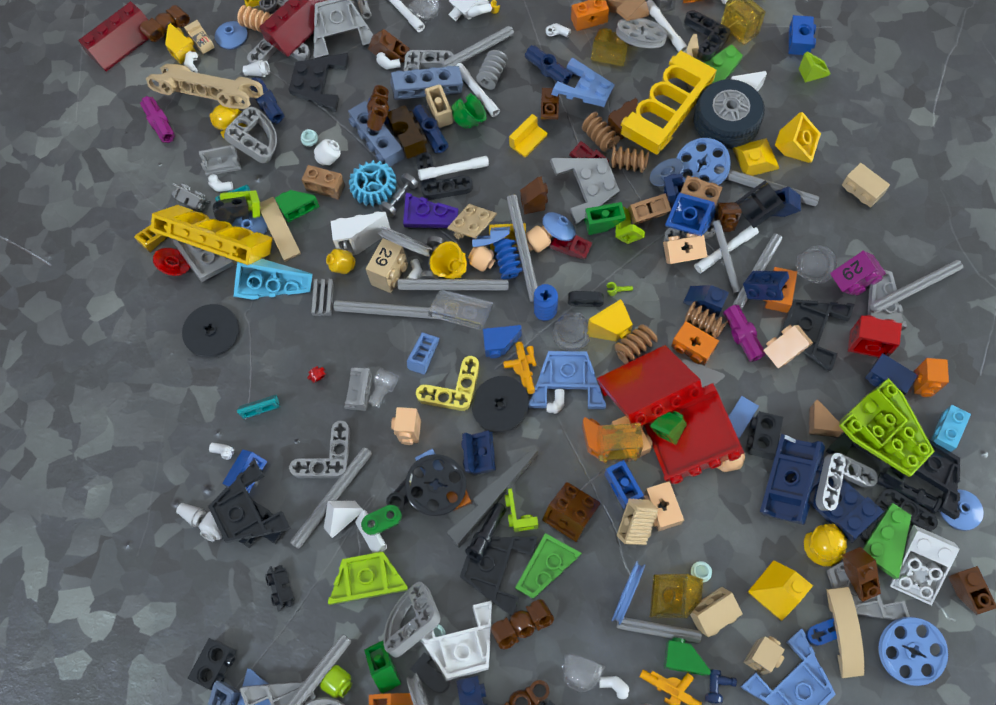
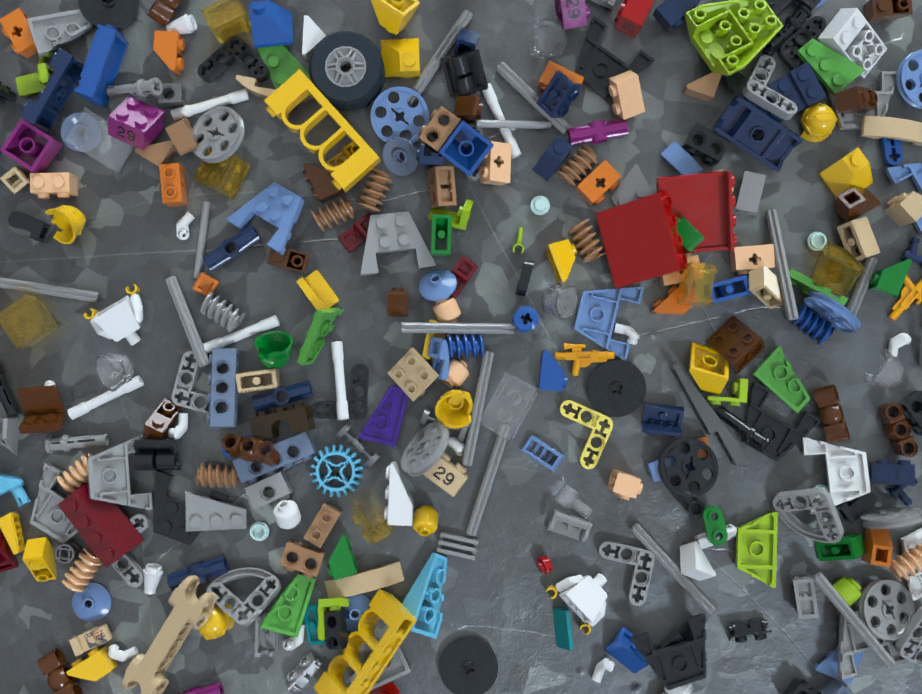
camera: 85 degrees left, 20 degrees up
none -> black plate [133,439,182,471]
none -> light grey wing [185,491,246,532]
none -> orange tile [192,271,219,296]
none -> light grey bar [193,201,210,279]
none -> medium nougat piece [196,462,240,489]
none -> light grey brick [244,470,293,511]
none -> blue slope [249,0,293,48]
none -> bright green wing [259,573,316,638]
none -> medium nougat brick [279,539,327,578]
none -> bright green wing [297,307,344,366]
none -> clear yellow bracket [351,505,396,545]
none -> light aqua plate [530,196,550,215]
none -> white torso [546,573,608,635]
none -> yellow slope [689,342,729,395]
none -> light grey hinge [735,171,766,217]
none -> light grey axle [766,209,798,320]
none -> bright green wing [789,268,848,306]
none -> blue piece [792,303,835,345]
none -> light grey hinge [793,574,819,619]
none -> reddish brown slope [835,187,881,223]

